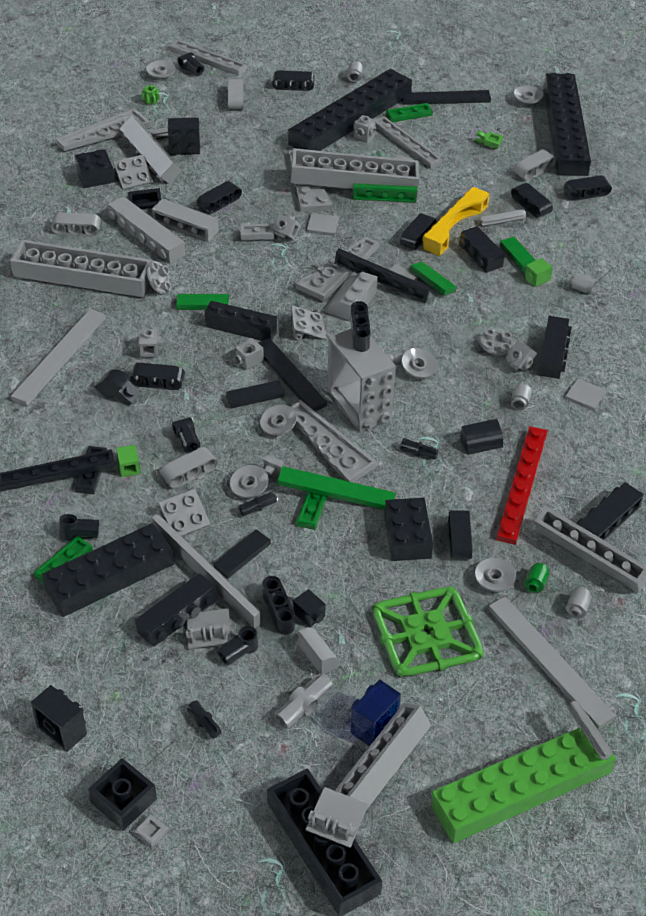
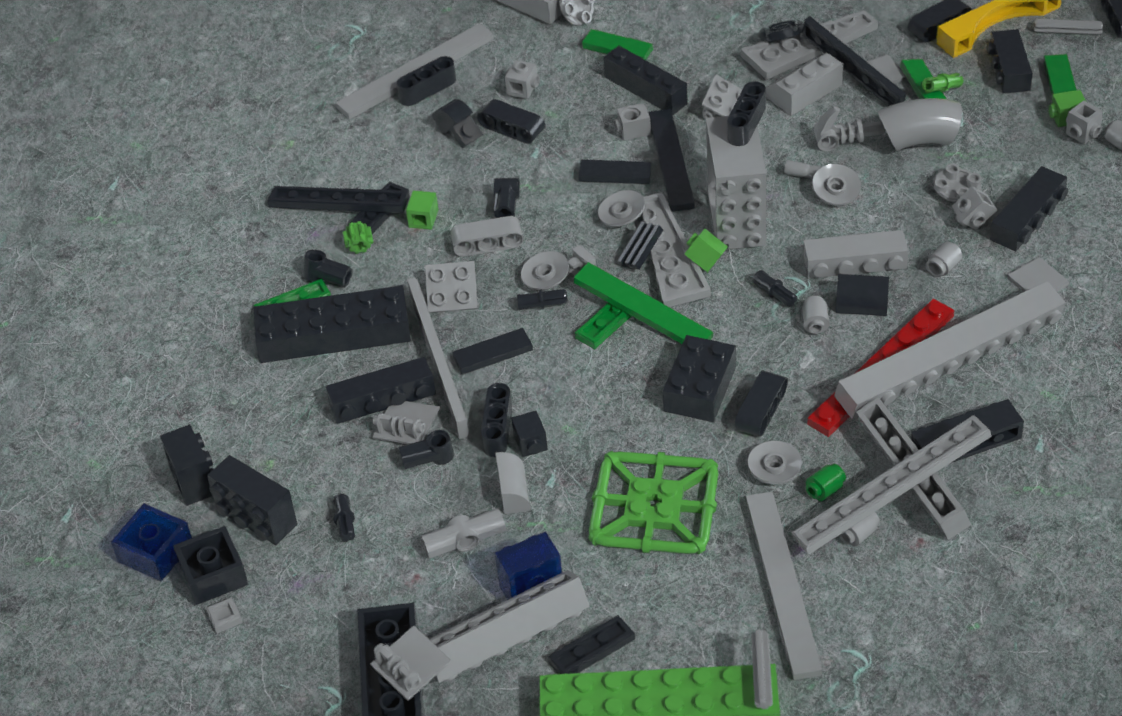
camera: 30 degrees right, 0 degrees up
none -> clear blue brick [111,503,192,582]
none -> black brick [207,455,298,545]
none -> bright green gear [343,221,373,254]
none -> black beam [397,56,456,106]
none -> black tile [548,615,635,674]
none -> black tile [618,221,663,270]
none -> bright green brick [685,228,728,273]
none -> black tile [759,20,804,42]
none -> light grey tile [791,415,991,555]
none -> light grey brick [802,296,829,334]
none -> light grey brick [803,230,908,279]
none -> light grey piece [814,106,885,152]
none -> light grey brick [834,281,1066,419]
none -> light grey brick [877,98,962,151]
none -> bright green pin [922,73,963,93]
none -> light grey brick [1066,100,1103,144]

